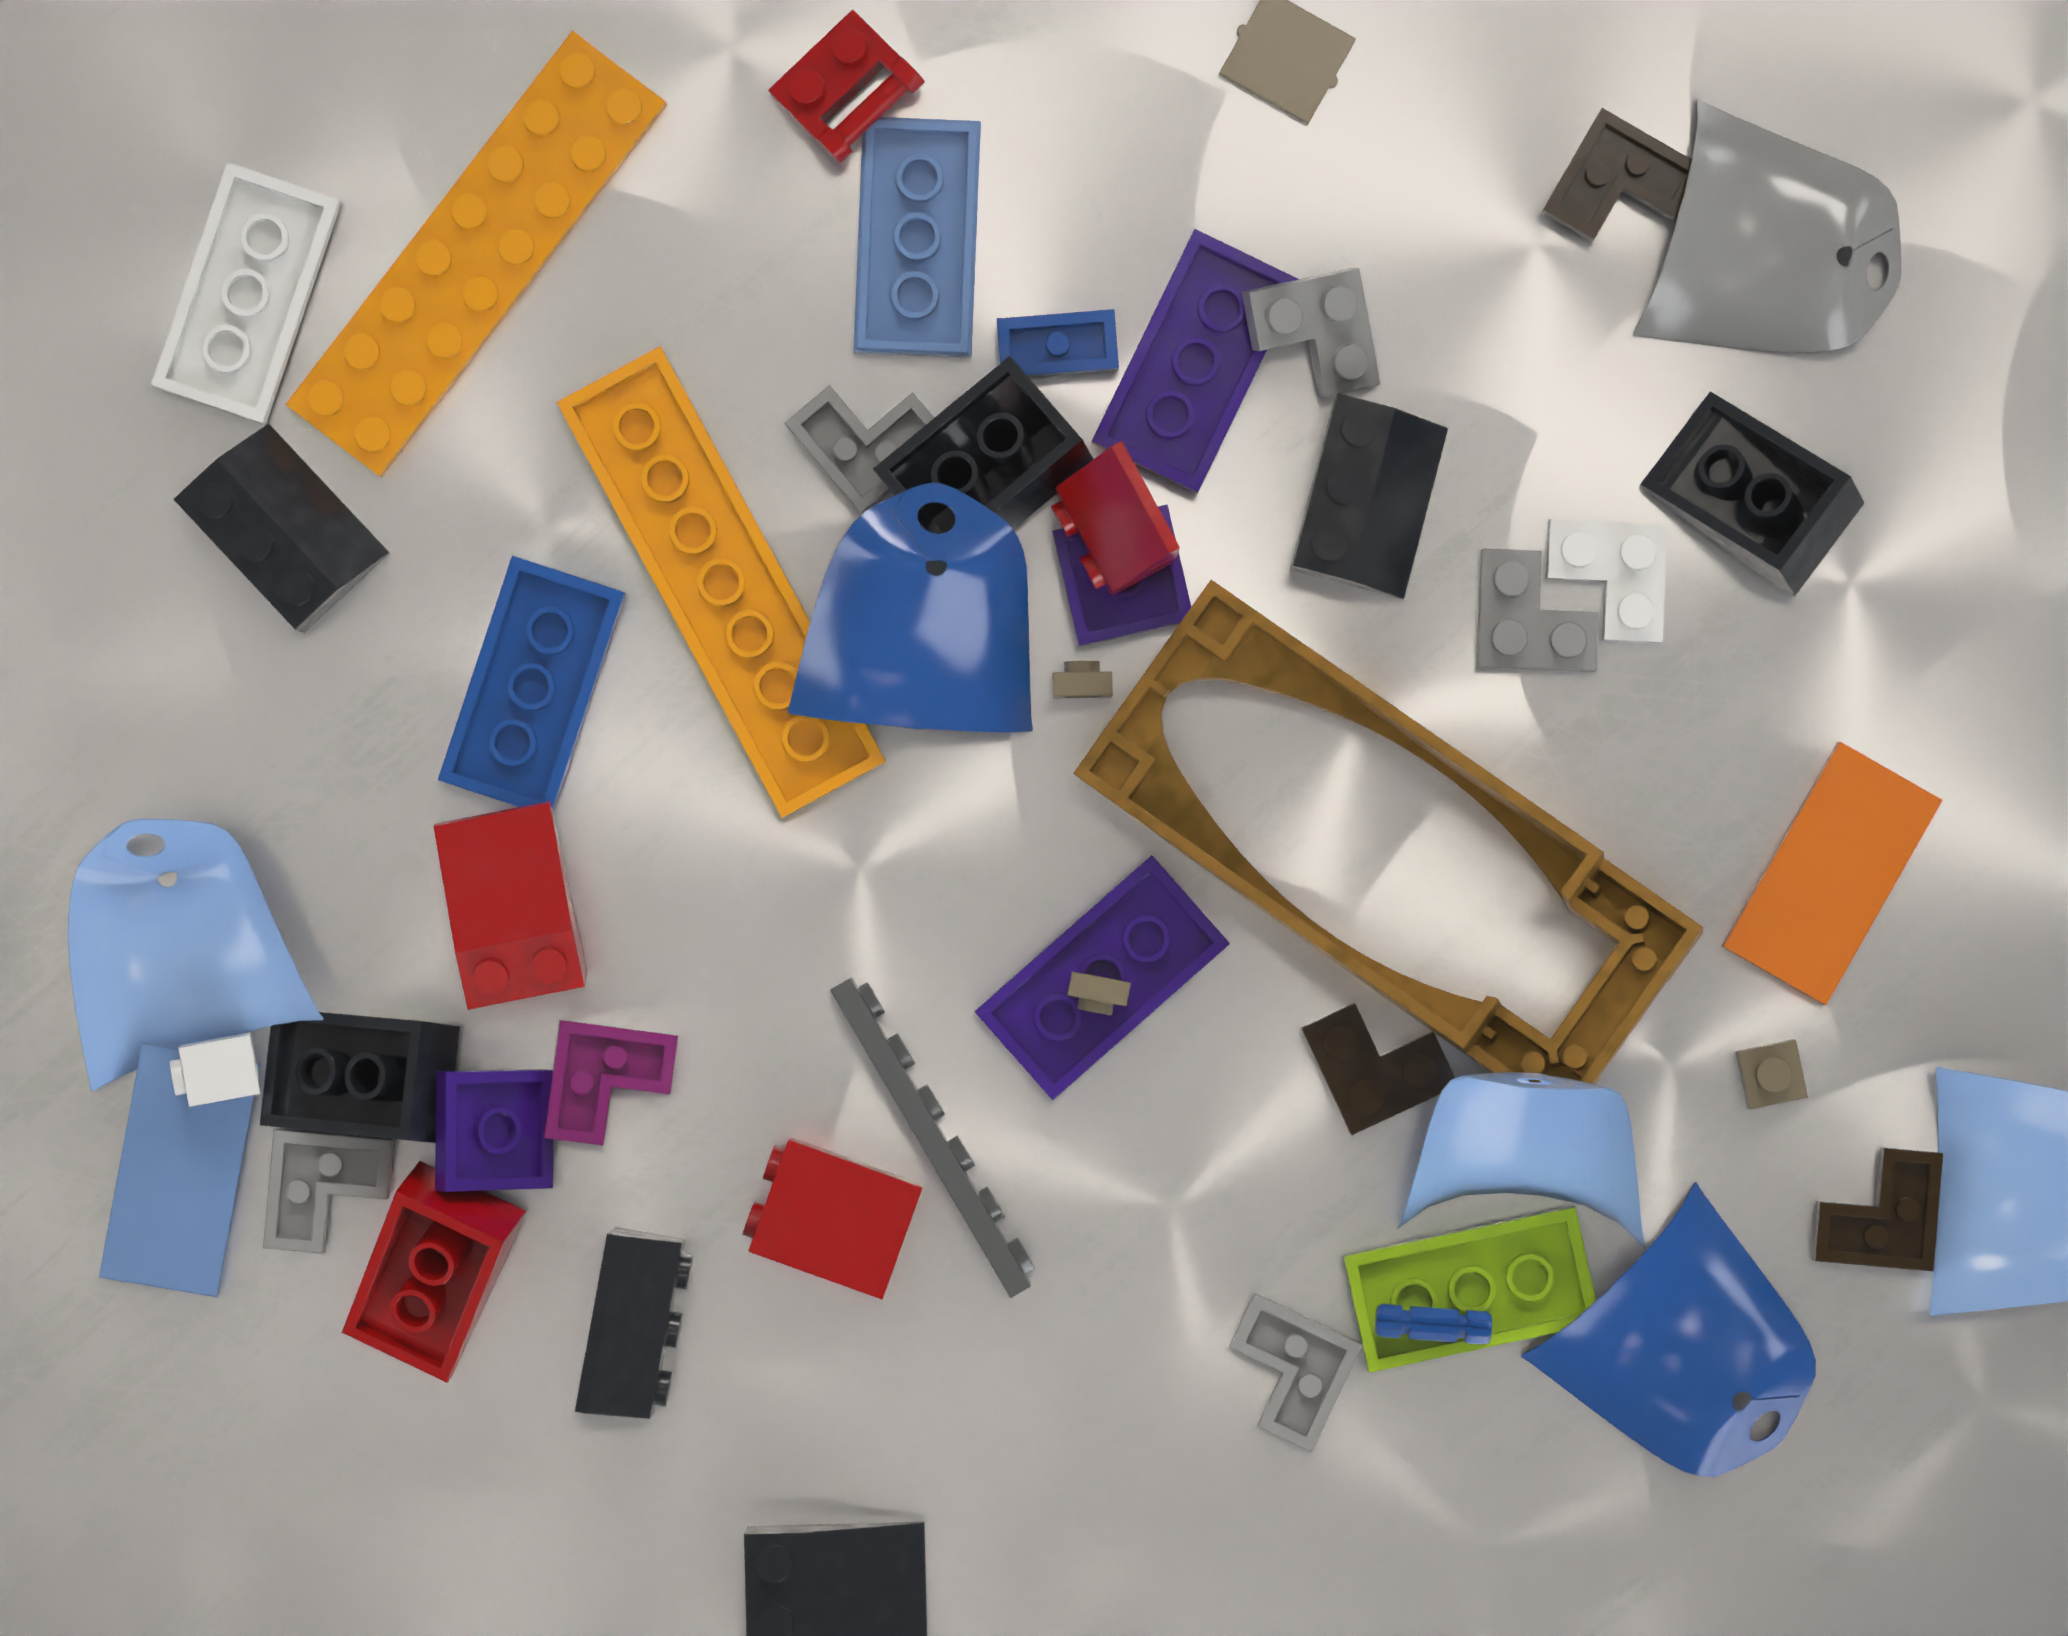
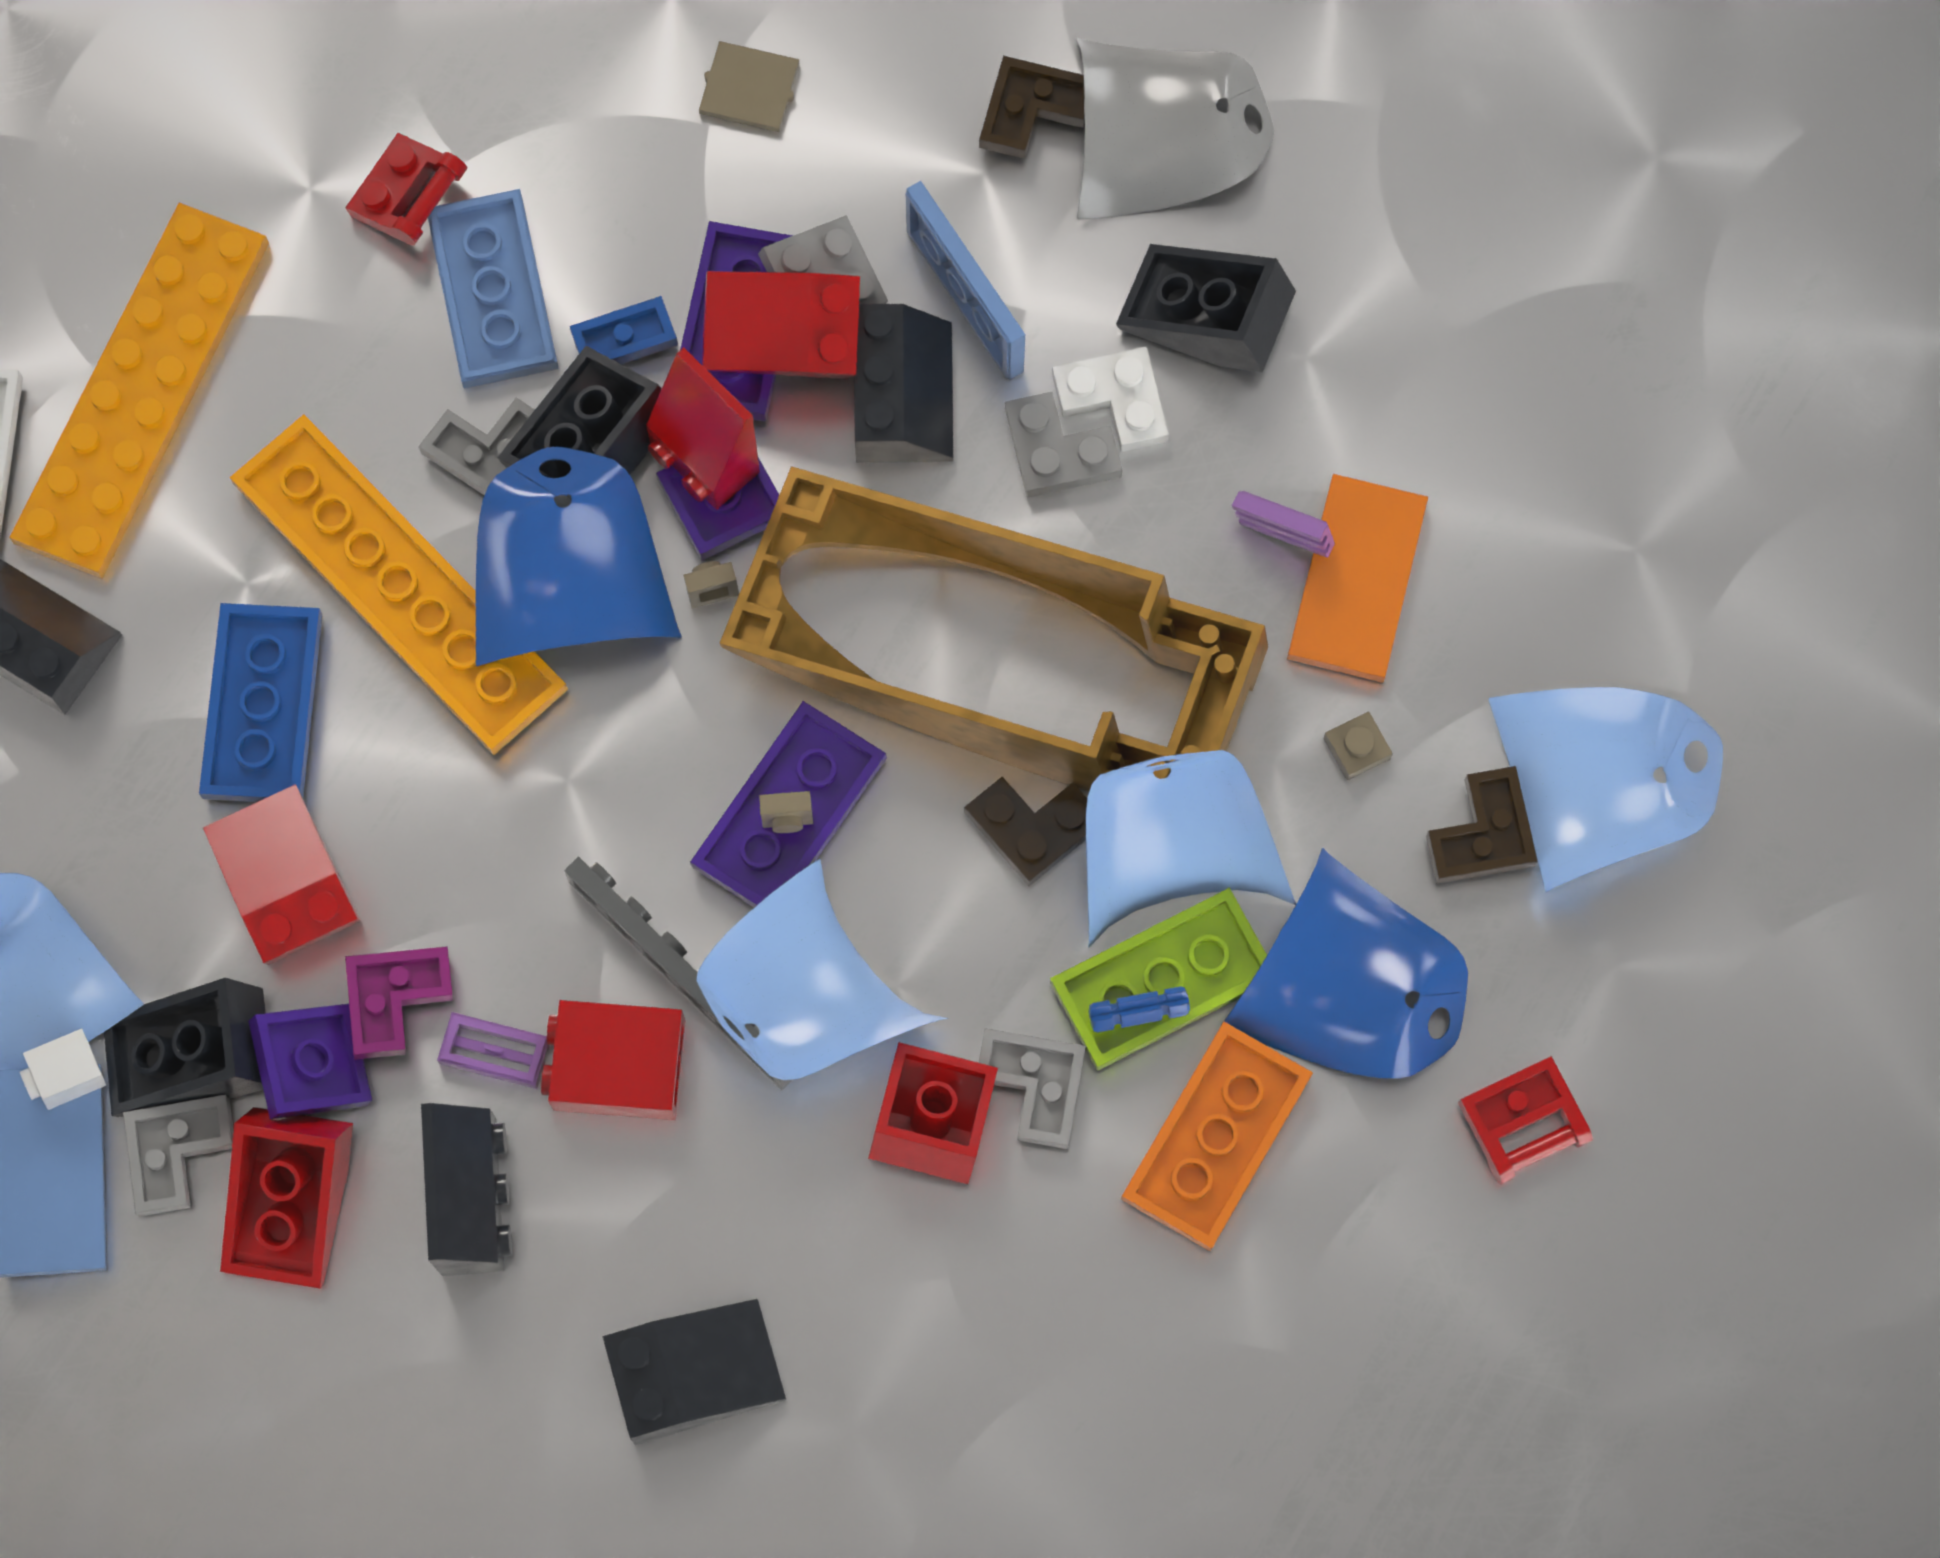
camera: 10 degrees left, 15 degrees down
none -> medium lavender tile [437,1012,550,1089]
none -> light blue piece [696,859,948,1080]
none -> red slope [702,271,860,379]
none -> red slope [868,1042,998,1184]
none -> medium blue tile [905,181,1026,380]
none -> orange plate [1121,1022,1313,1252]
none -> medium lavender tile [1232,491,1335,558]
none -> red plate [1458,1056,1593,1185]

